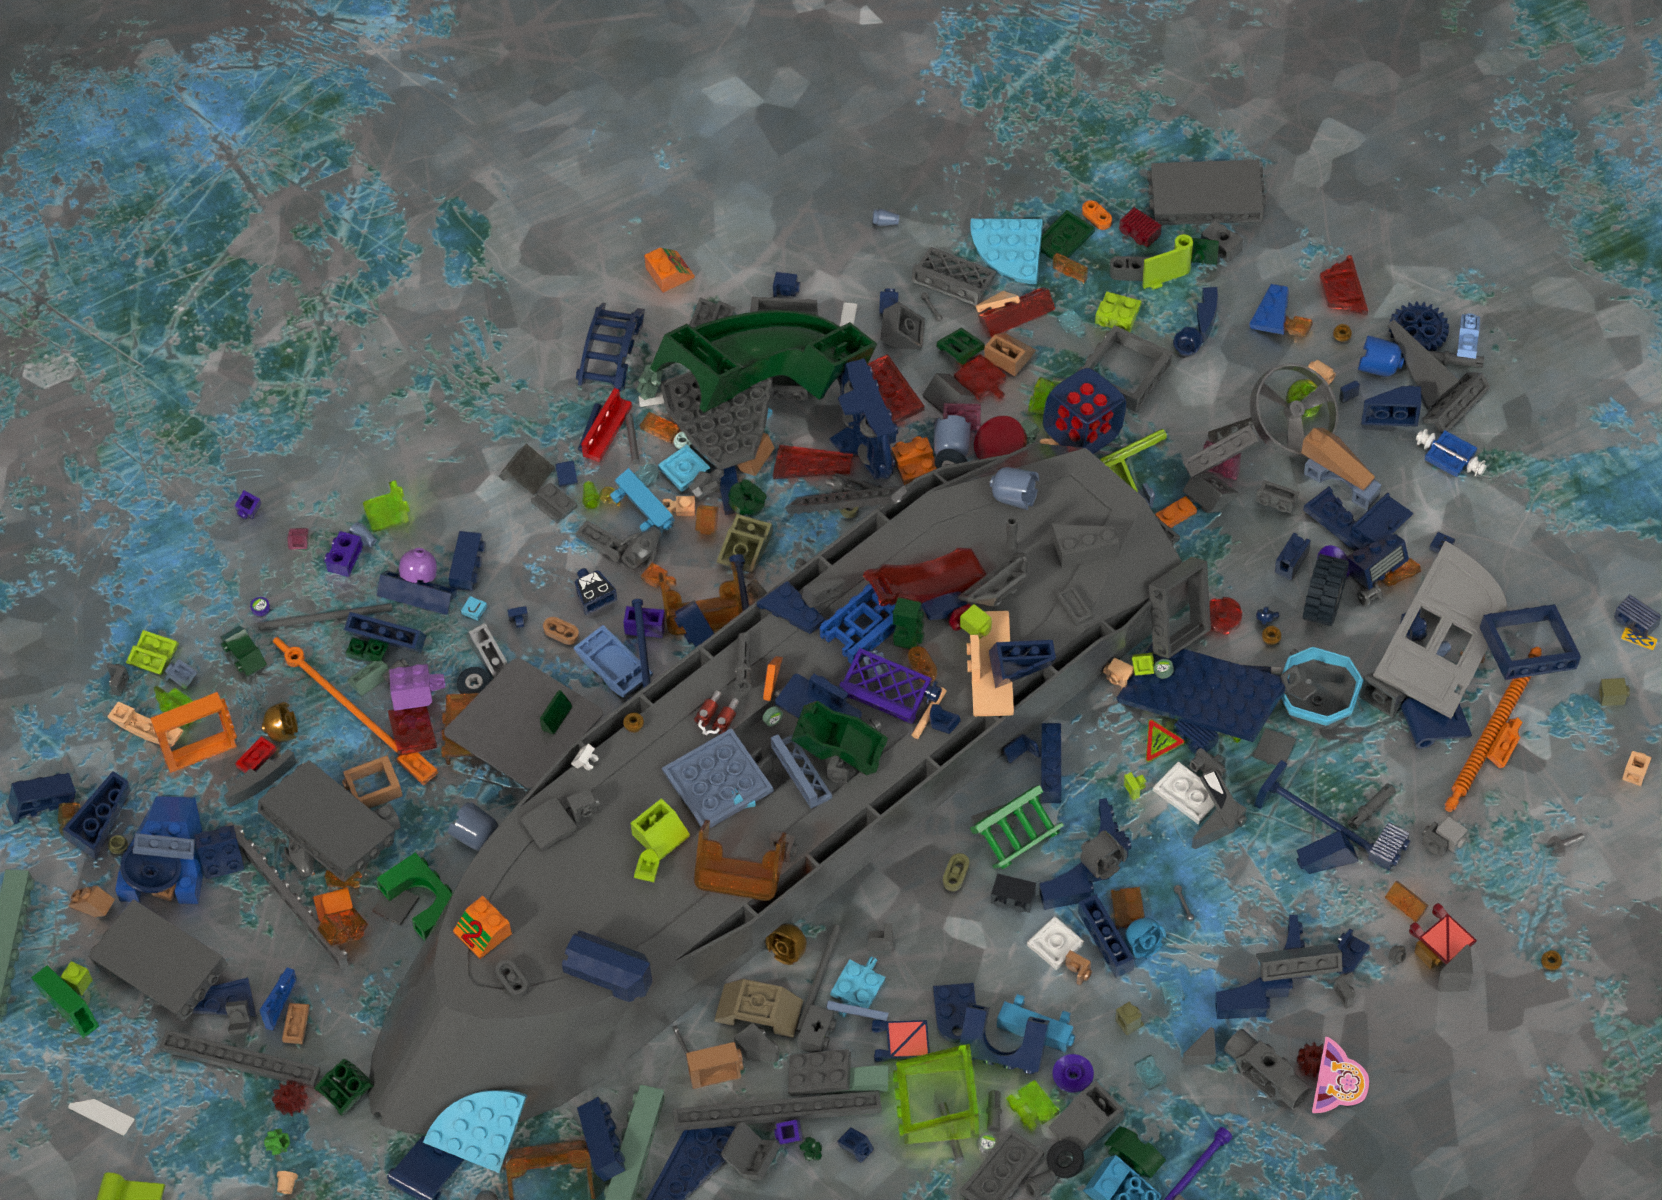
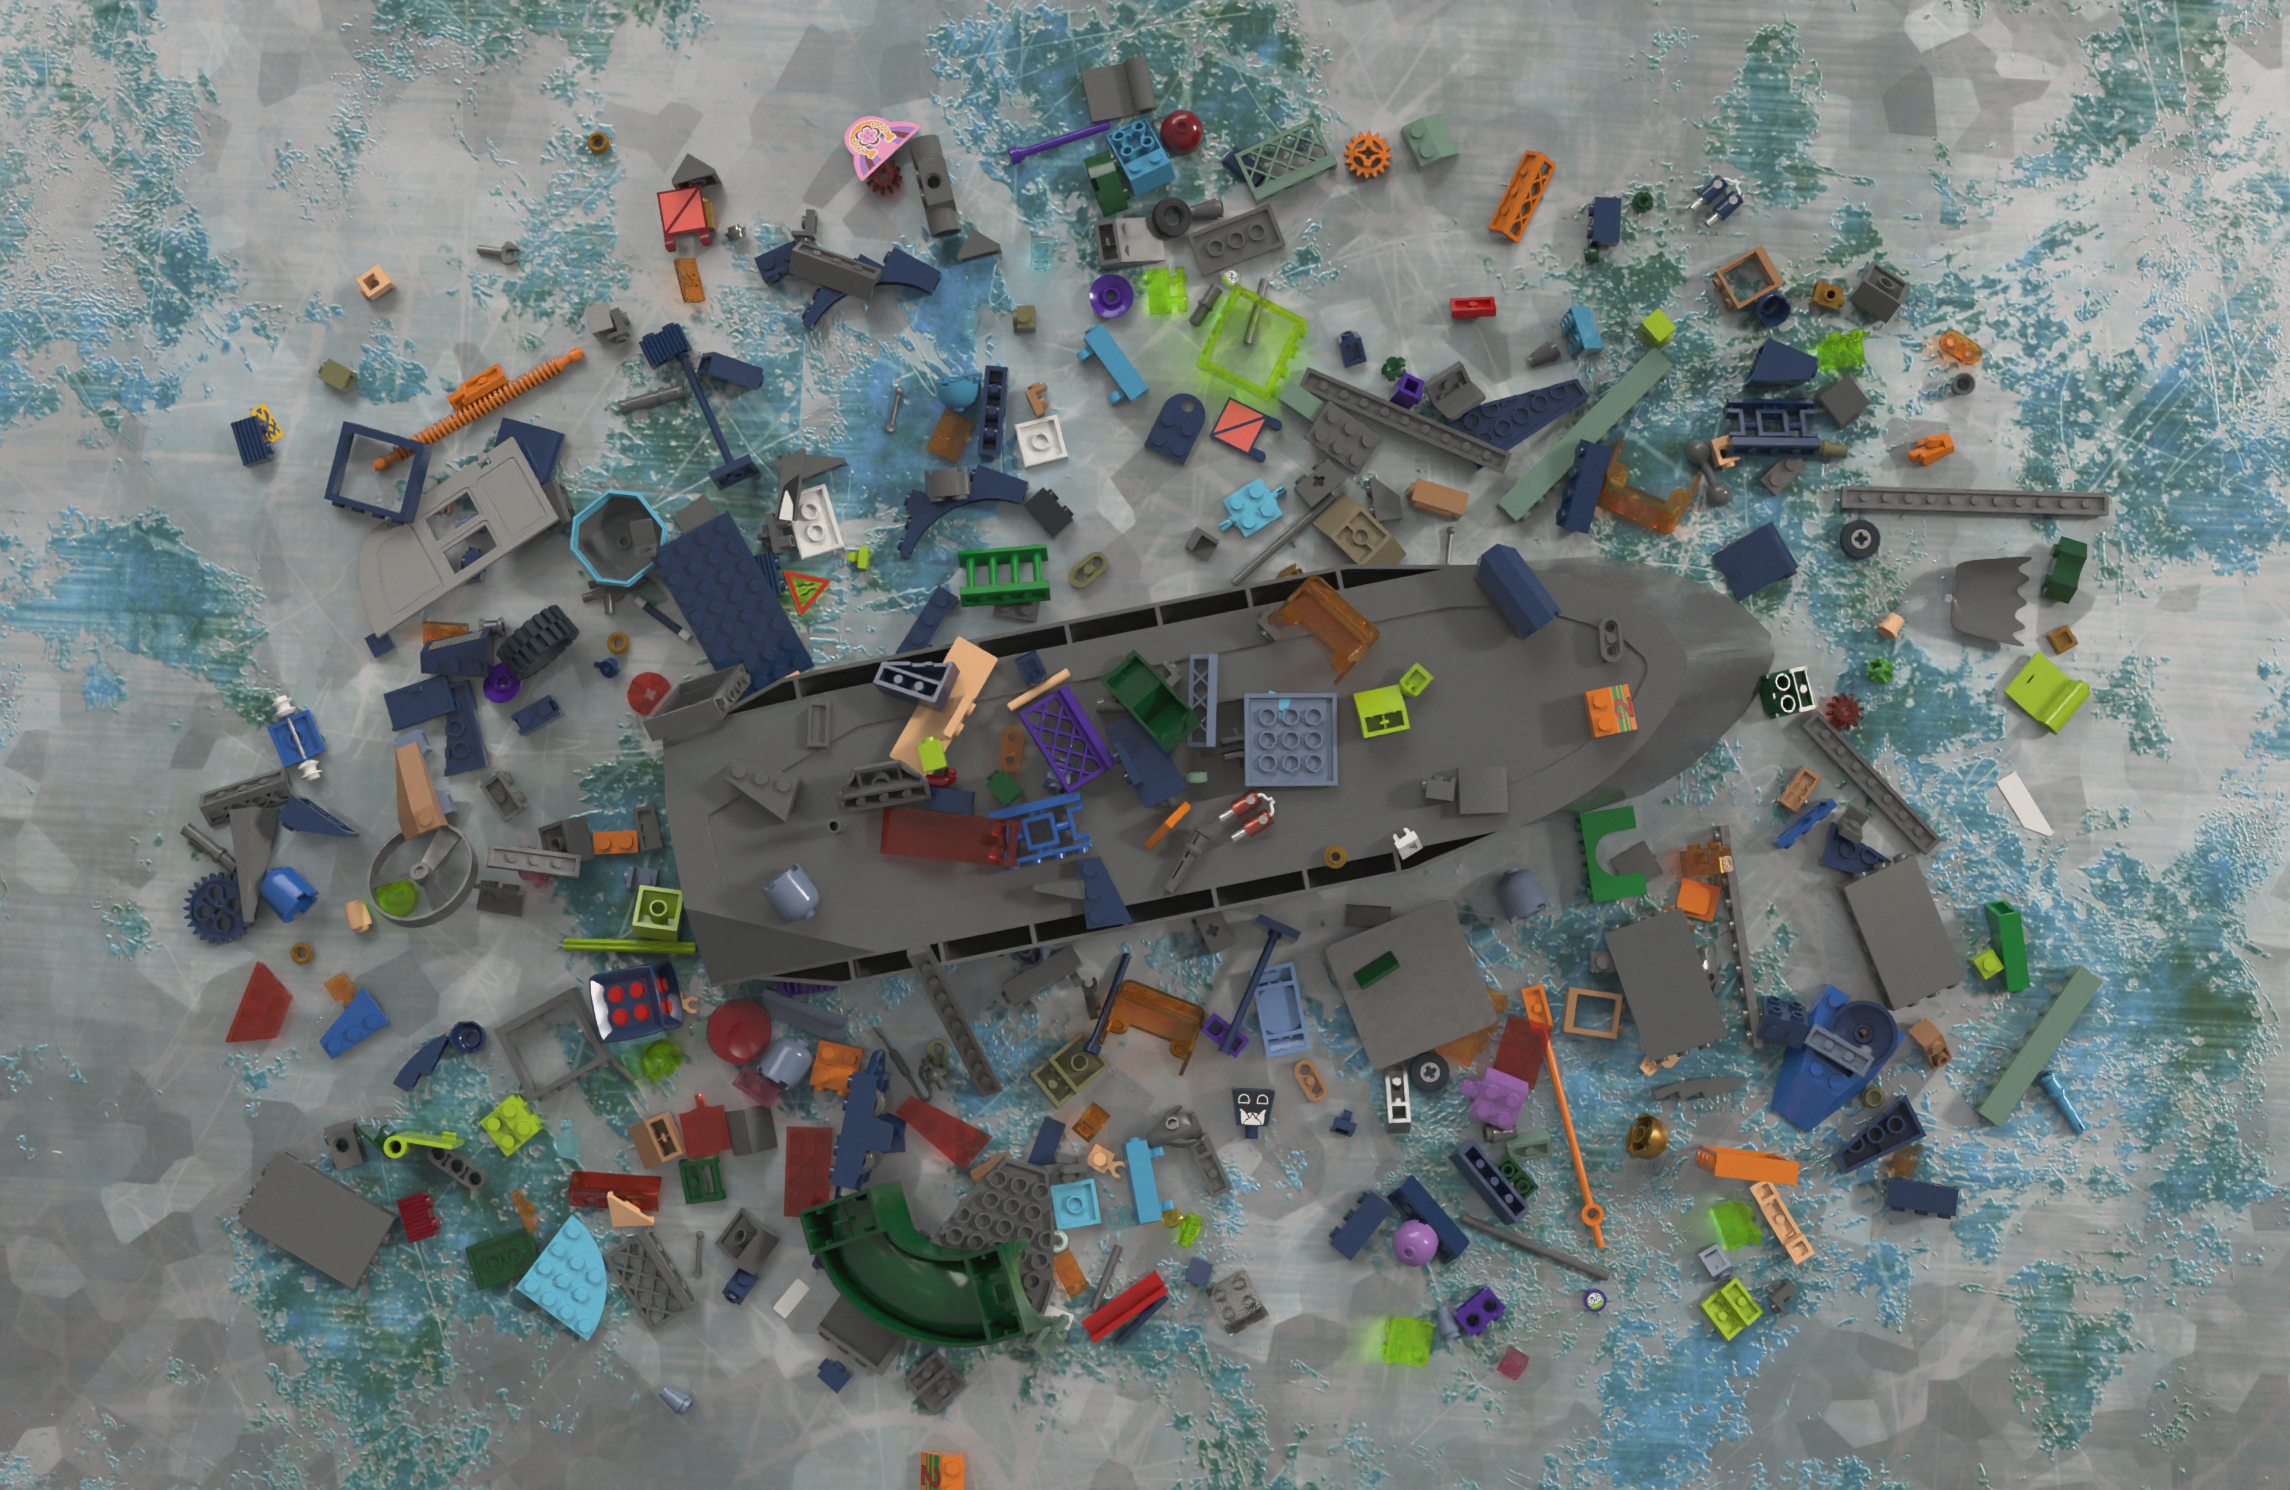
camera: 150 degrees left, 30 degrees up
dark green brick [220,625,267,676] -> none
dark purple brick [234,490,261,519] -> none
red plate [235,736,277,773] -> none
medium azure plate [423,1090,527,1173] -> none
medium azure tile [461,596,487,621] -> none
dark grey plate [531,482,577,524] -> none
dark blue fence [576,303,645,392] -> none
clear orange plate [641,563,677,592] -> none
dark blue brick [674,600,714,647] -> none
dark green plate [728,479,767,516] -> none
sand blue tile [826,1001,889,1021] -> none
dark blue plate [925,681,942,704] -> none
black bush [935,449,968,468] -> none
dark blue arch [958,1003,1050,1074] -> none
orange plate [1082,200,1112,230] -> none
lime tile [1132,653,1155,675] -> none
sand green tile [1153,659,1174,679] -> none
dark blue tile [1339,380,1360,403] -> none
light blue slope [1457,313,1480,359] -> none

